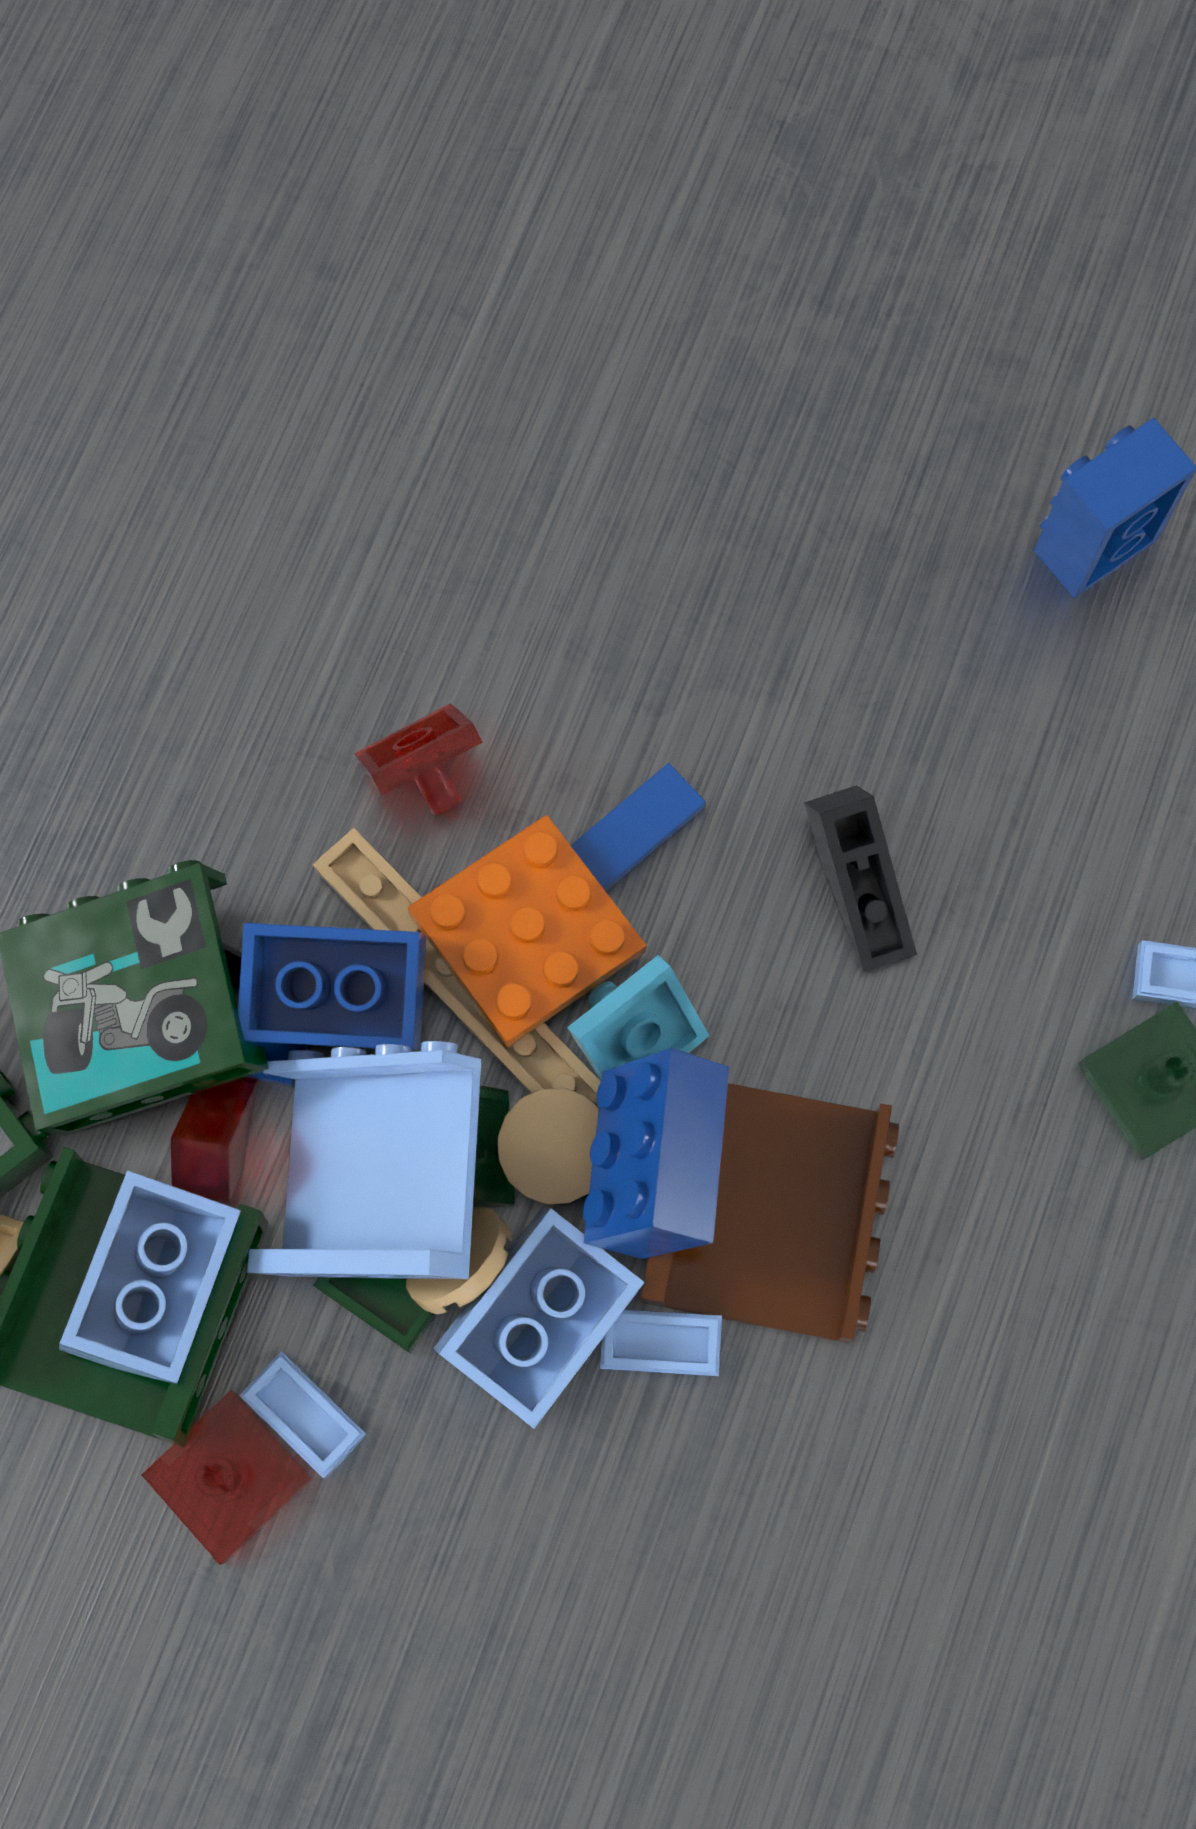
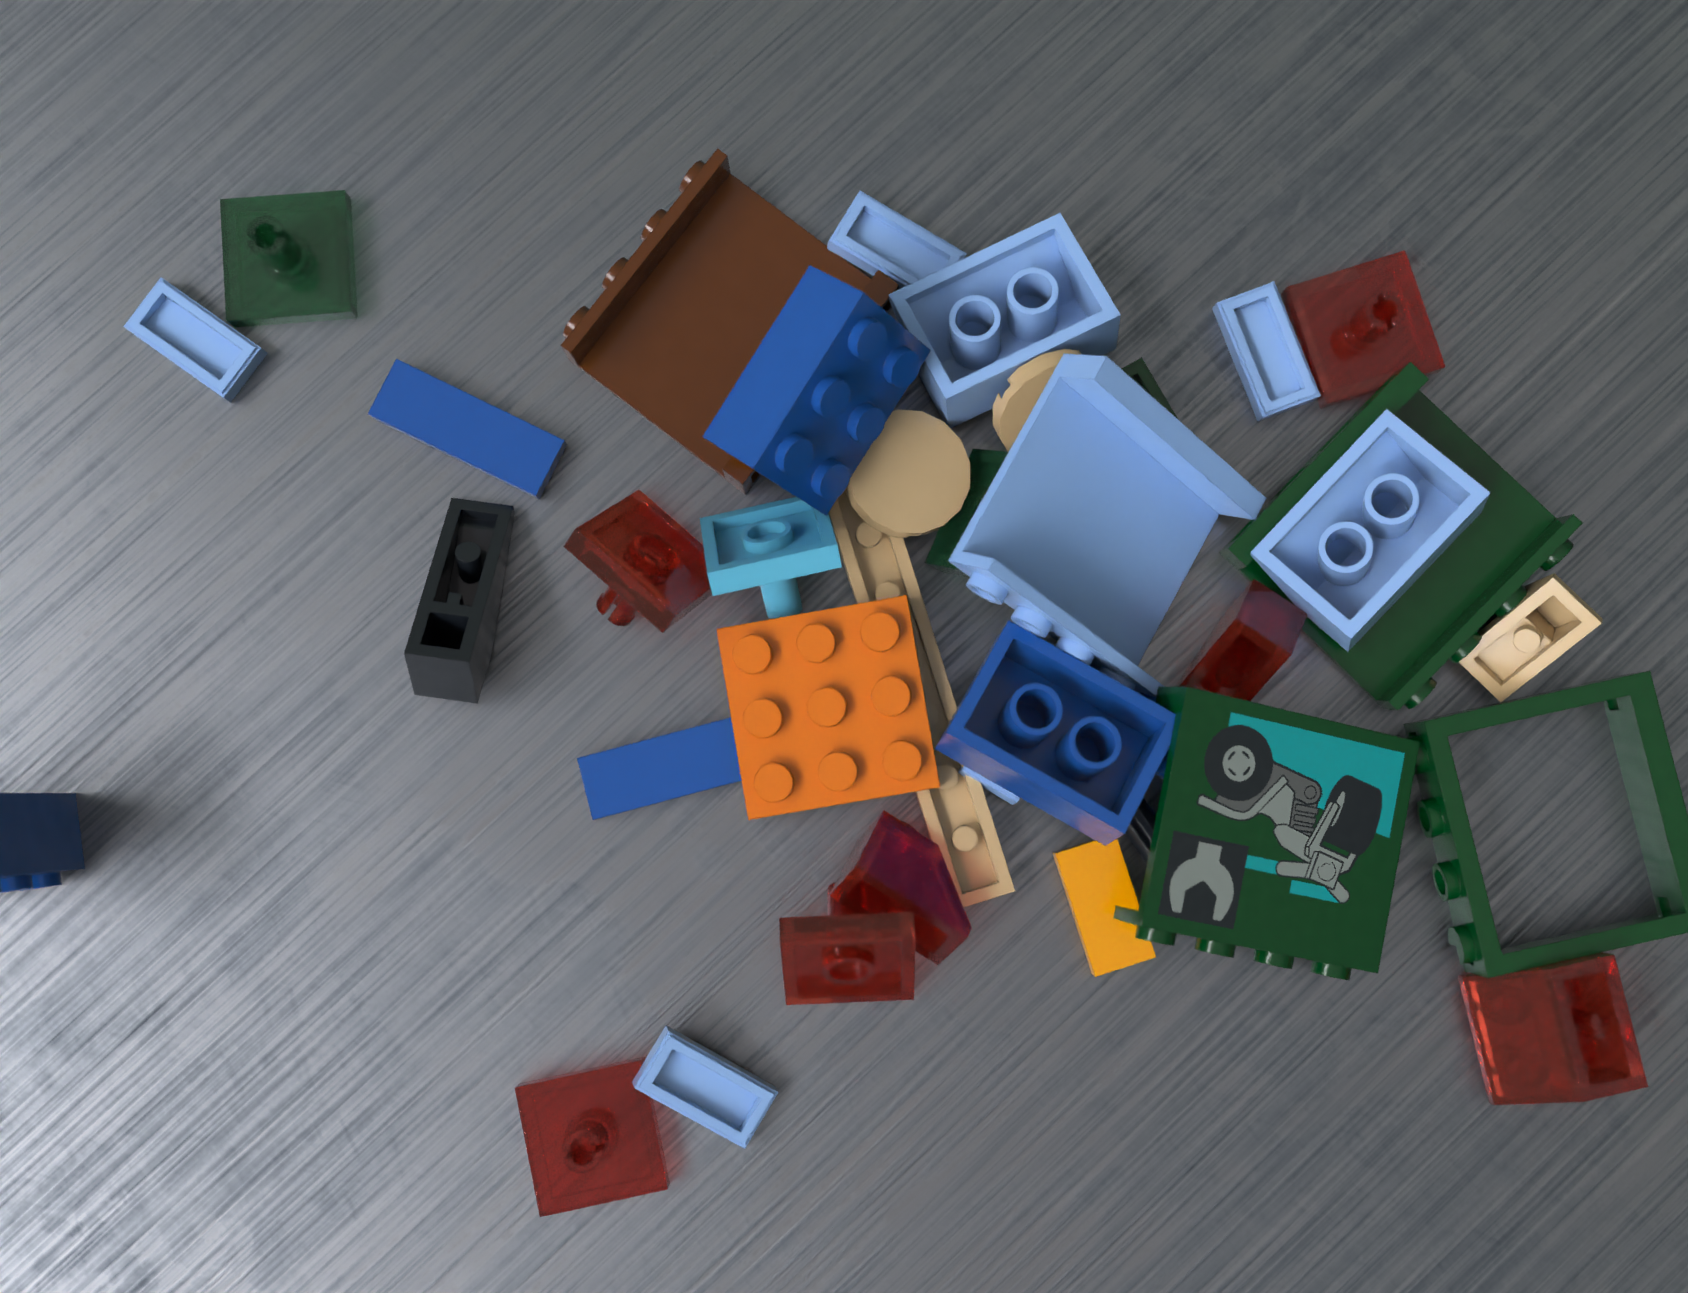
camera: 160 degrees left, 10 degrees up
none -> blue tile [368,359,568,500]
none -> clear red tile [515,1056,670,1217]
none -> clear red tile [564,490,712,633]
none -> light blue tile [632,1025,778,1149]
none -> clear red slope [829,810,972,965]
none -> light orange tile [1053,839,1156,977]

